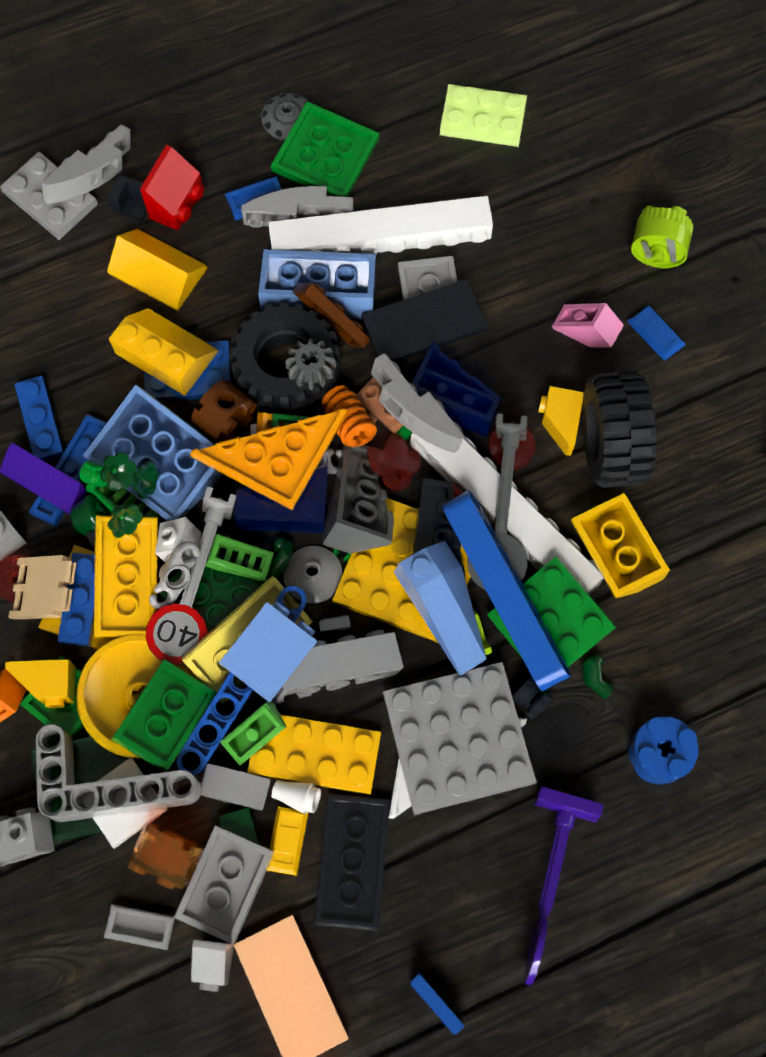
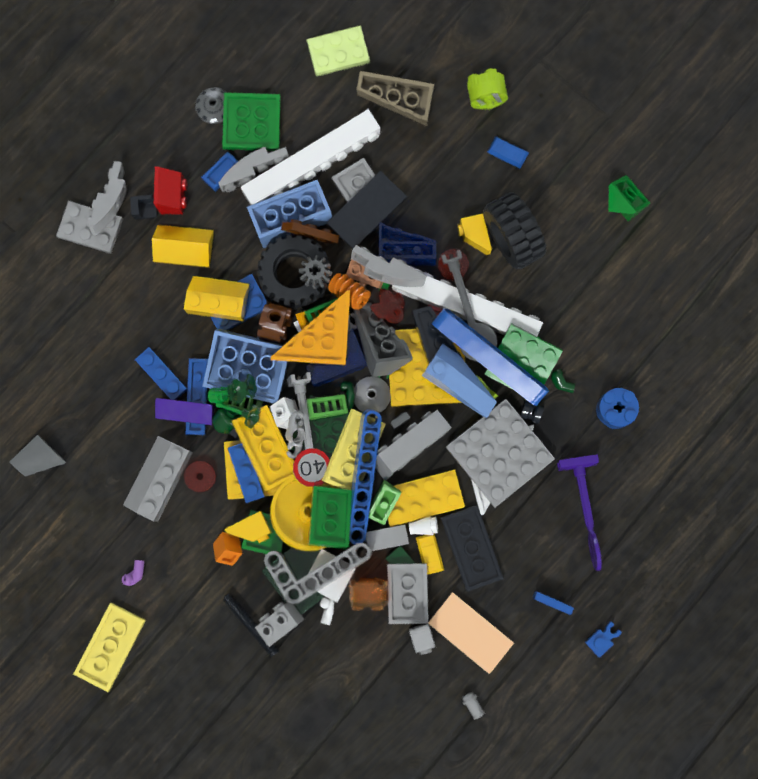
camera: 20 degrees left, 10 degrees up
tan plate [8,555,76,620] -> none
light grey tile [104,905,175,950] -> none
medium blue panel [219,601,317,702] -> none
bright pink slope [552,303,624,348] -> none
yellow slope [571,493,670,599] -> none
none -> white arm [320,597,334,625]
none -> dark tan wedge [357,71,434,126]

